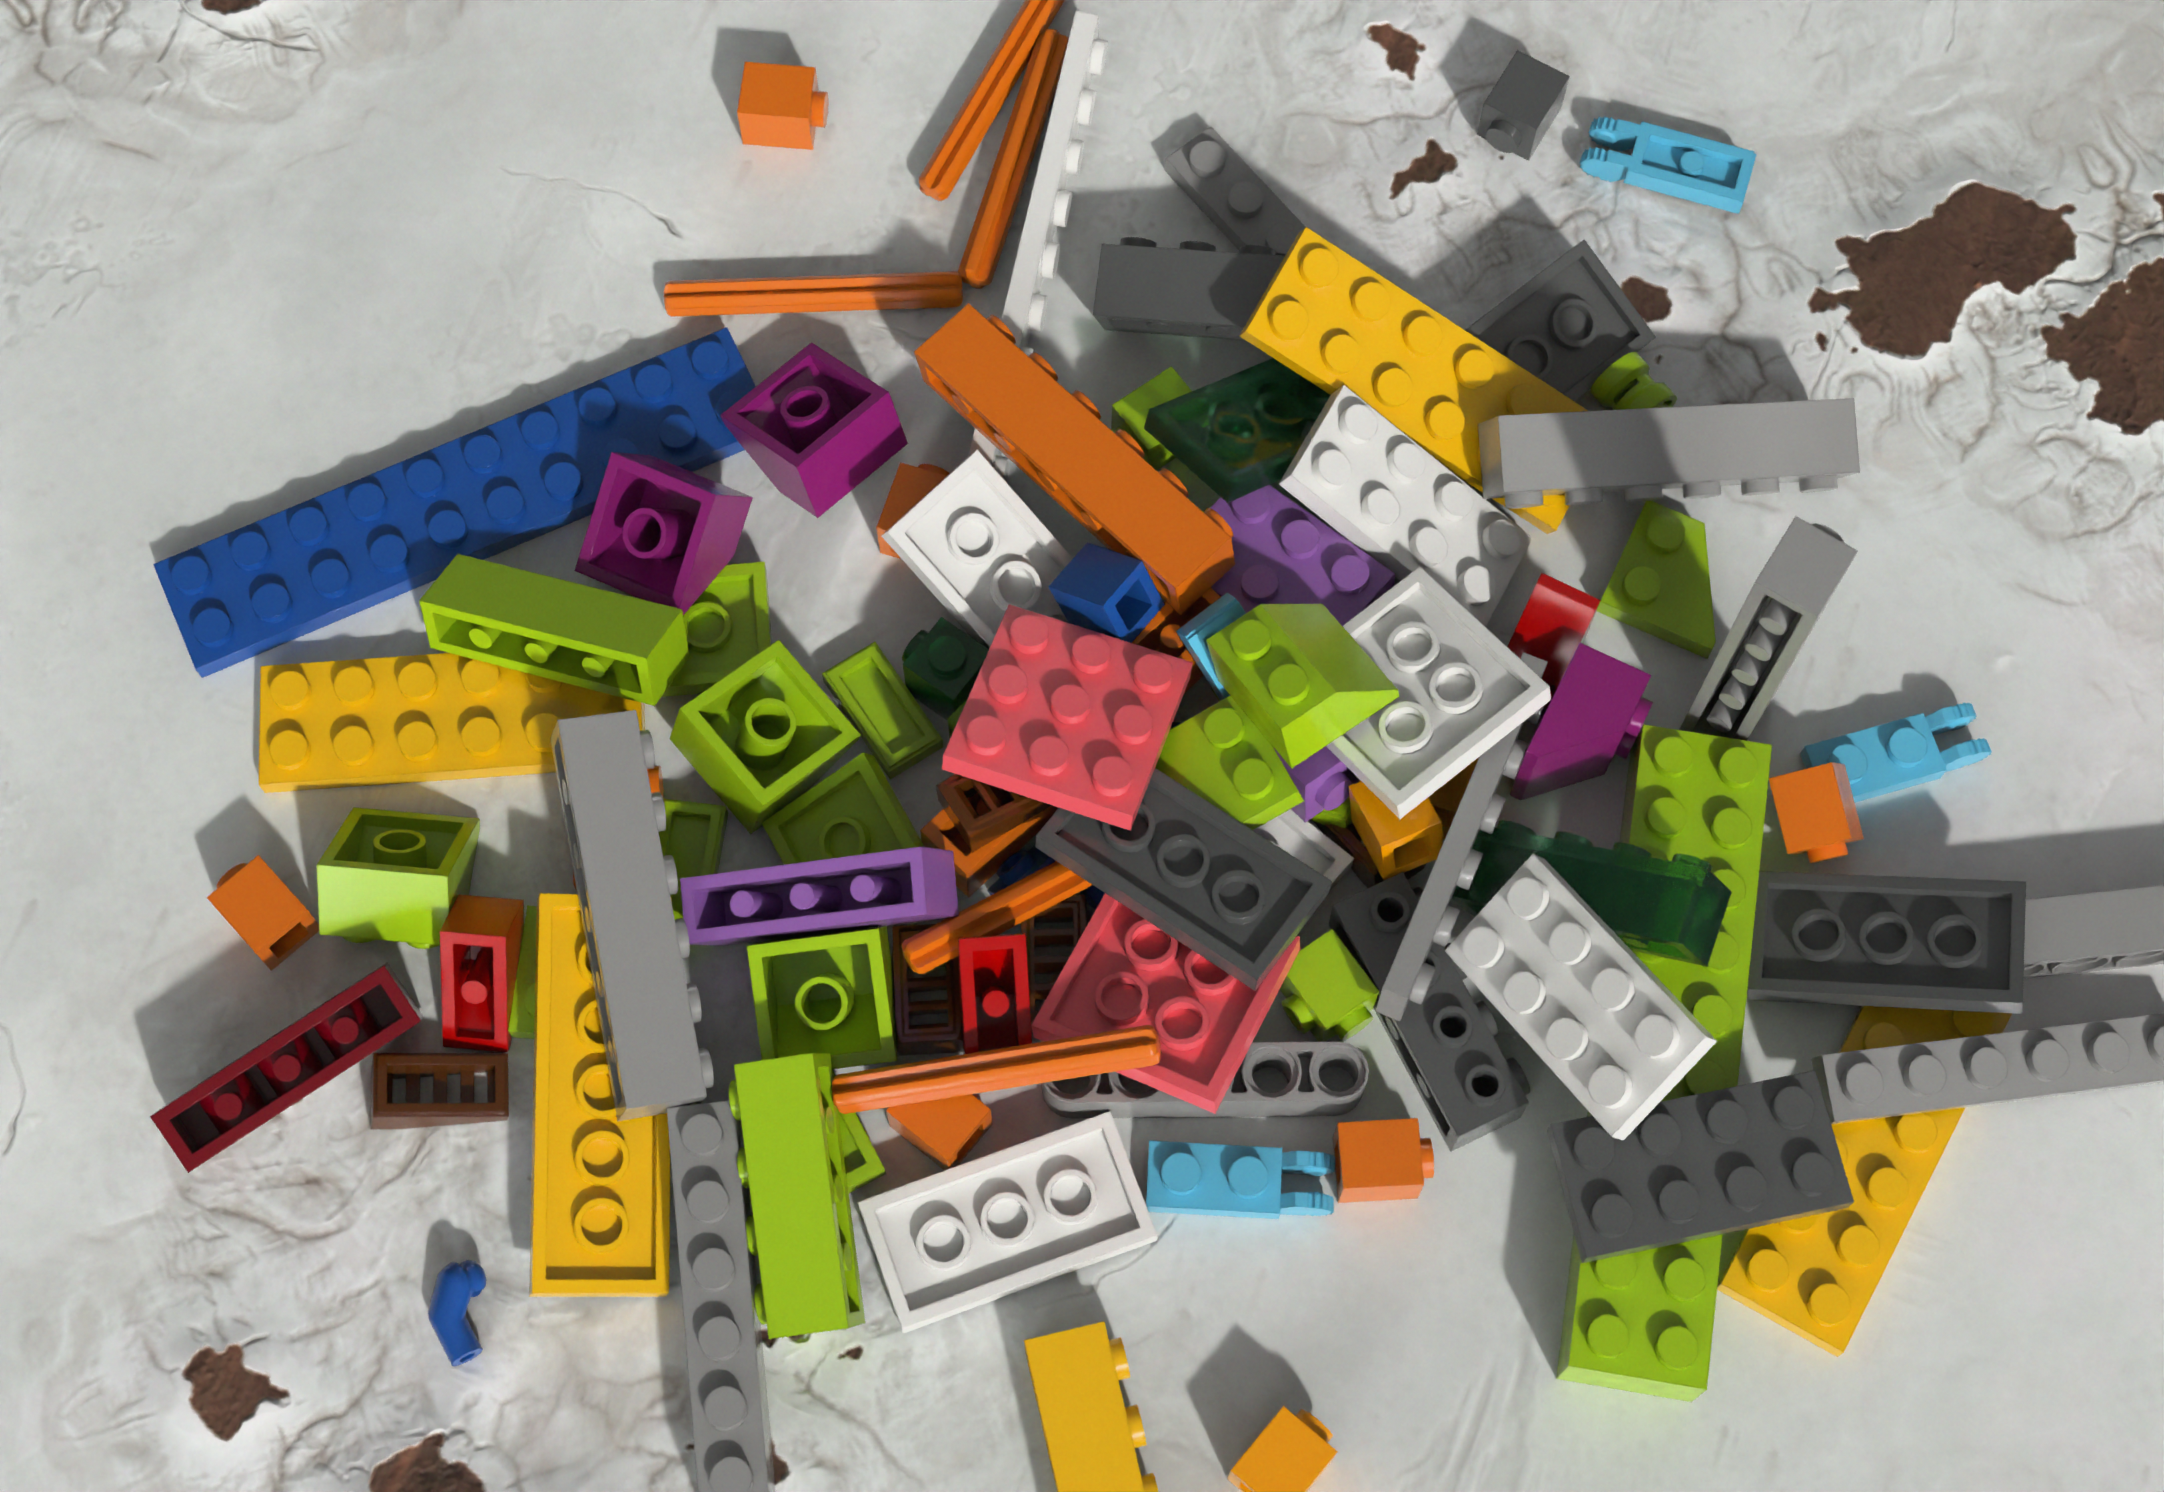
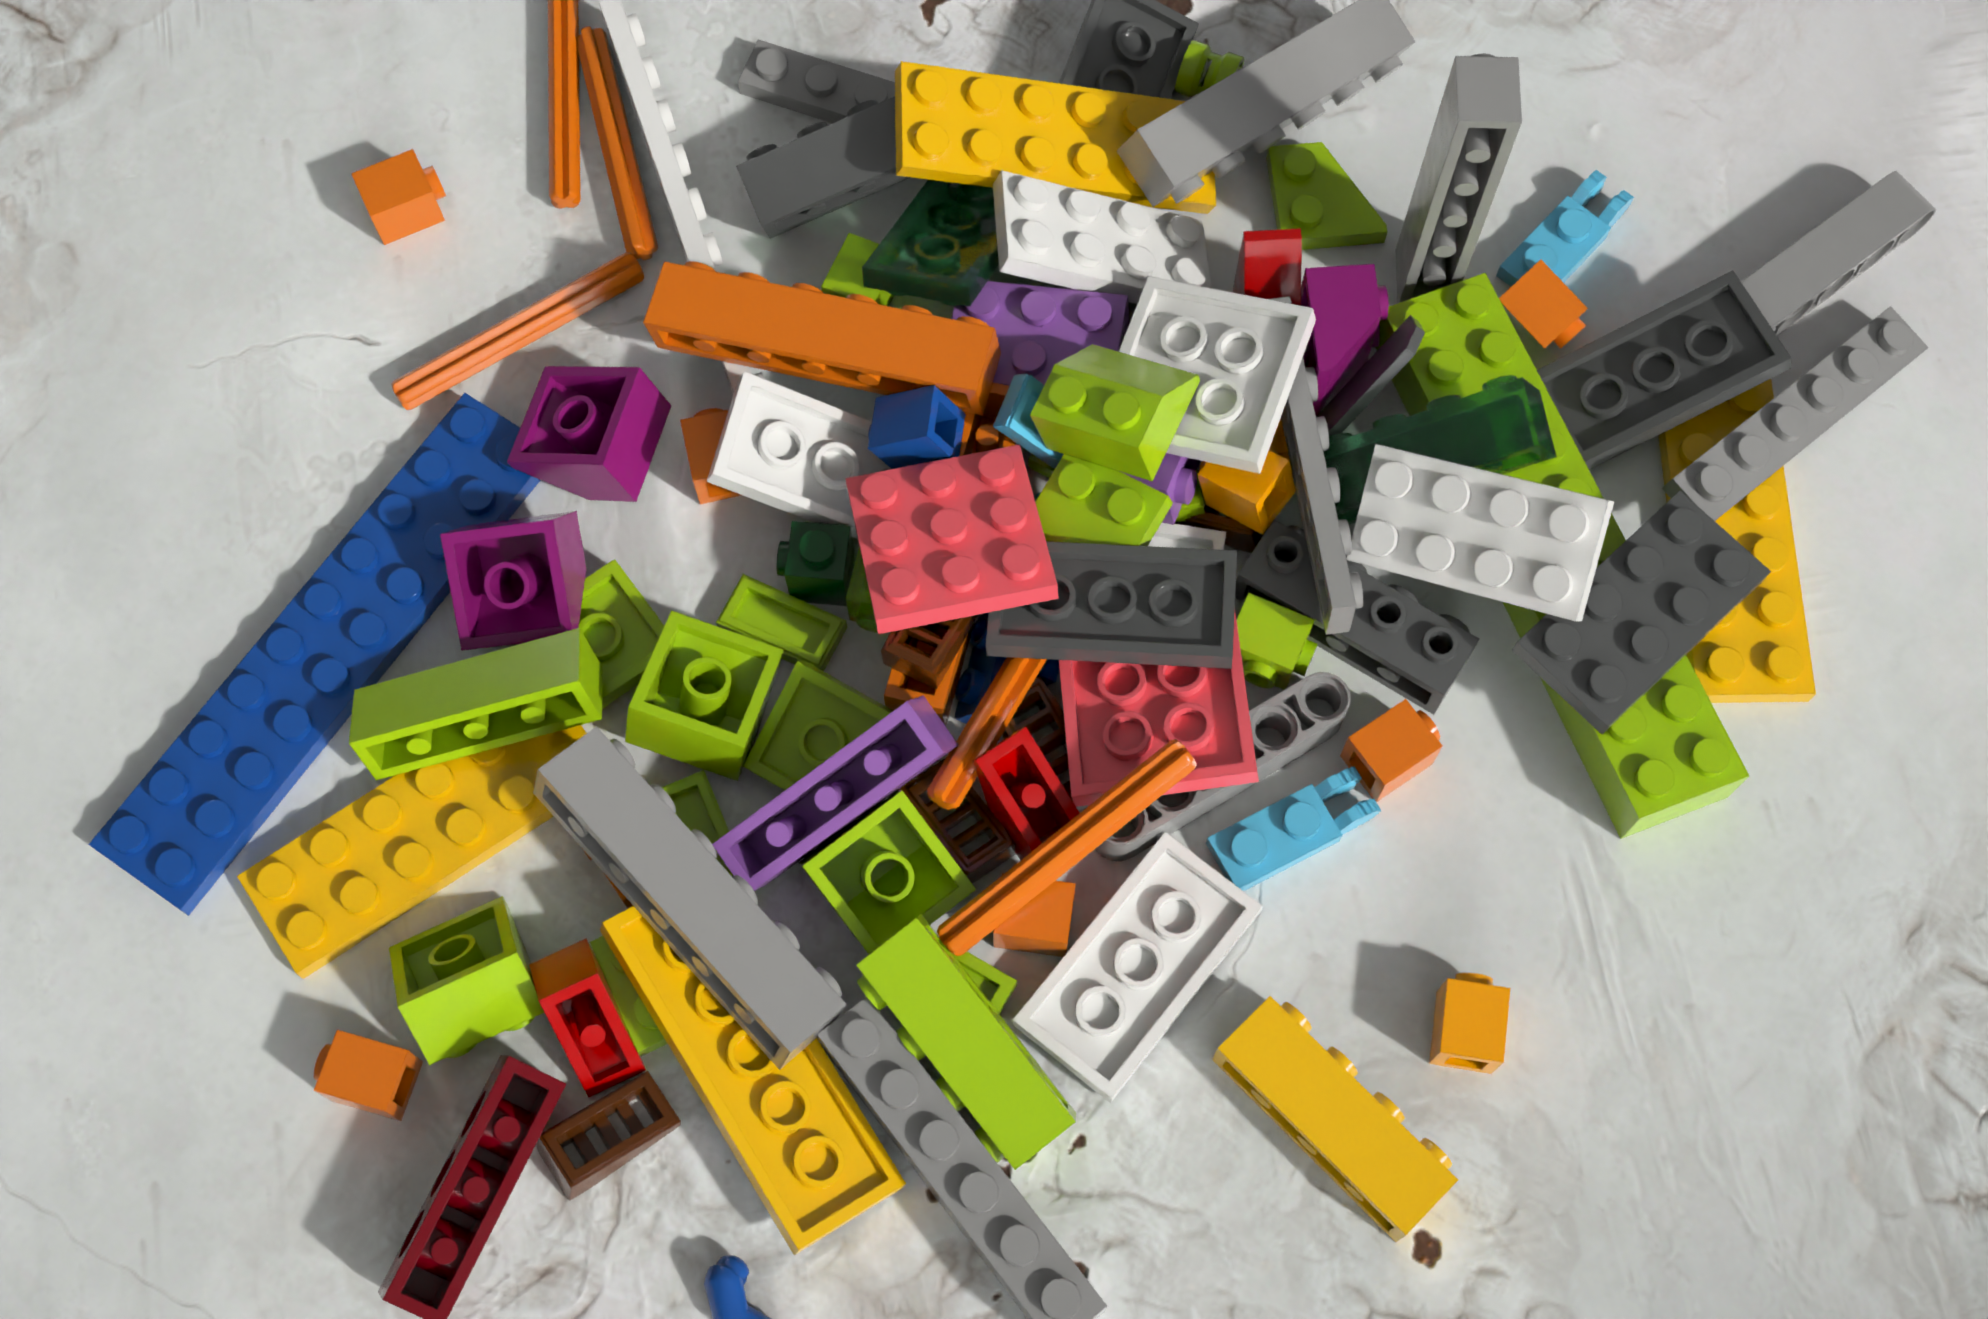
camera: 30 degrees left, 0 degrees up
none -> dark grey piece [1316,315,1425,442]

